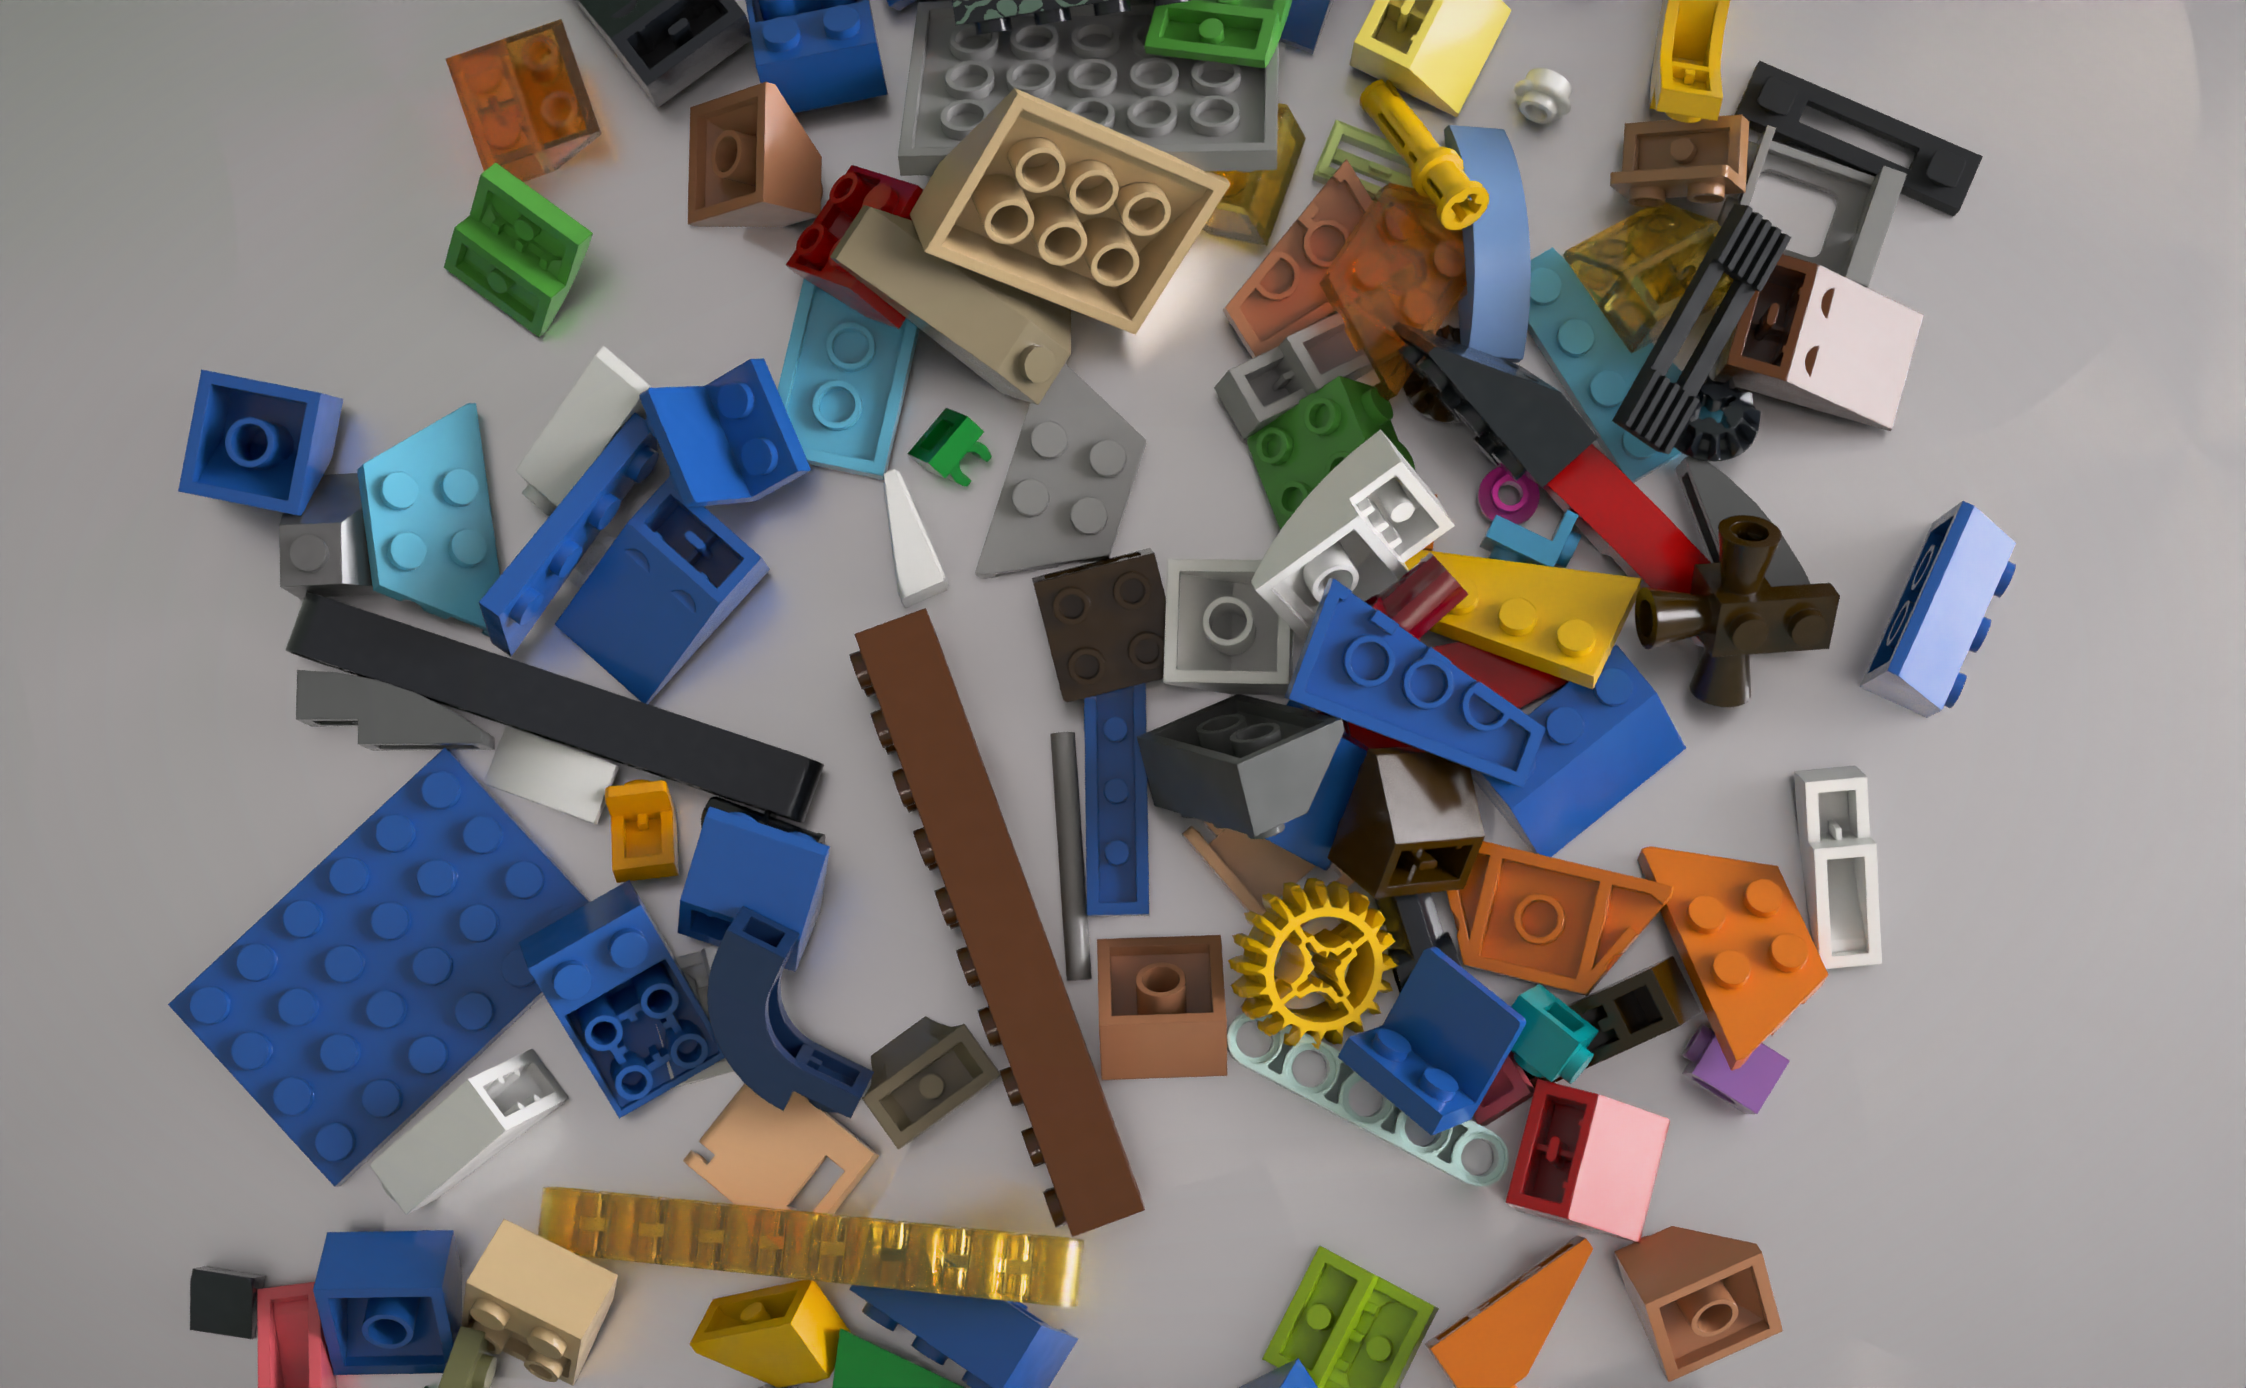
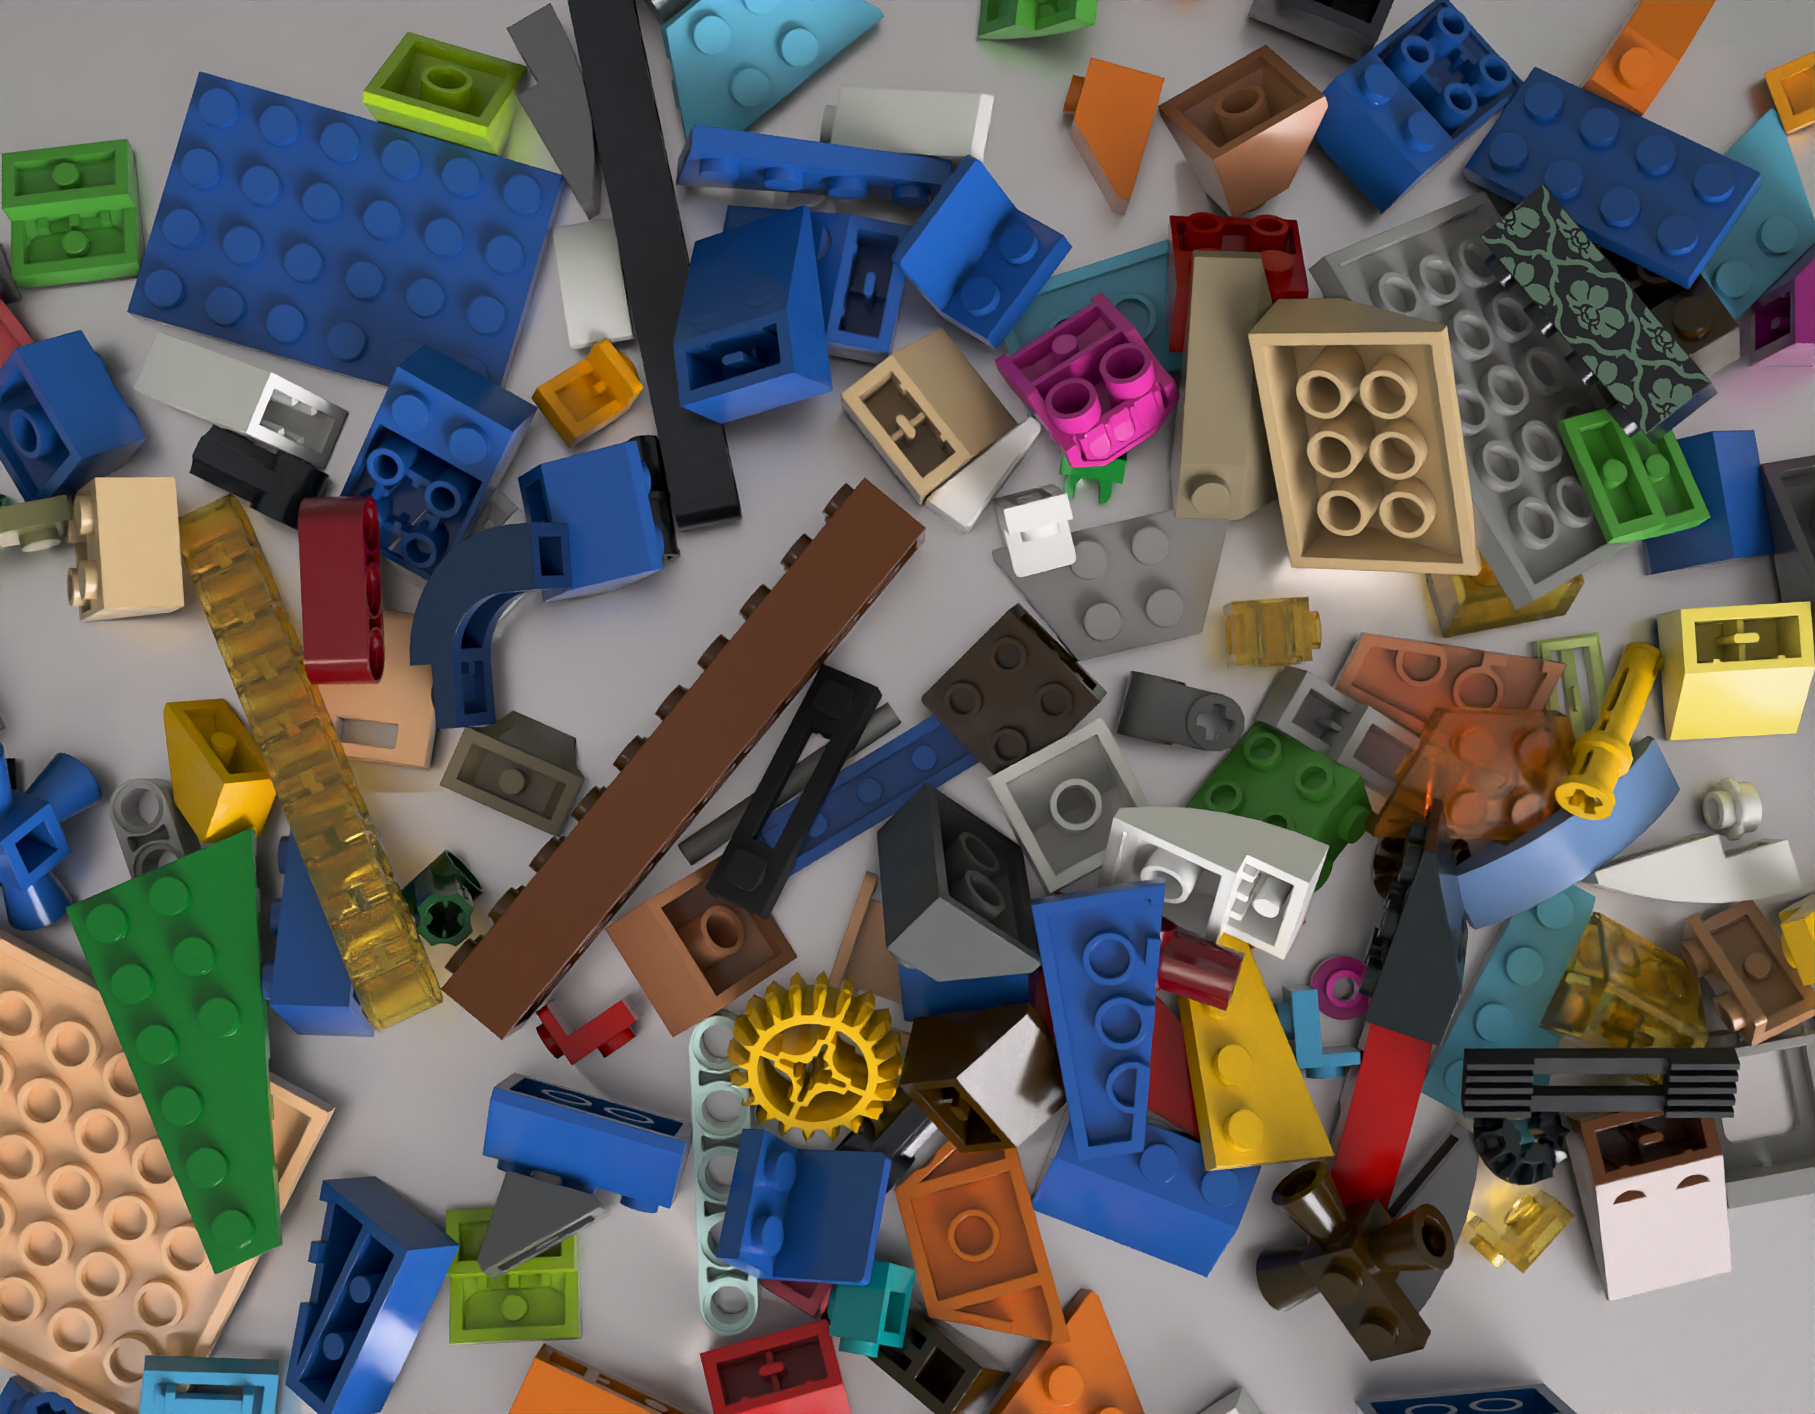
camera: 55 degrees right, 5 degrees up
none -> bright green slope [2,139,145,289]
none -> black piece [189,424,330,530]
none -> dark red beam [298,496,385,685]
none -> lime slope [362,32,528,157]
none -> dark green piece [397,850,484,947]
none -> dark grey slope [477,1170,608,1279]
none -> blue slope [483,1072,692,1213]
none -> red bracket [536,995,643,1065]
none -> blue slope [673,205,833,424]
none -> black container [705,663,882,920]
none -> tan slope [840,327,1018,505]
none -> white slope [992,483,1076,577]
none -> dark pink slope [994,292,1180,468]
none -> orange slope [1063,57,1165,215]
none -> dark grey piece [1116,671,1245,751]
none -> clear yellow brick [1223,597,1322,669]
none -> clear yellow bracket [1465,1189,1575,1273]
none -> white slope [1581,833,1803,903]

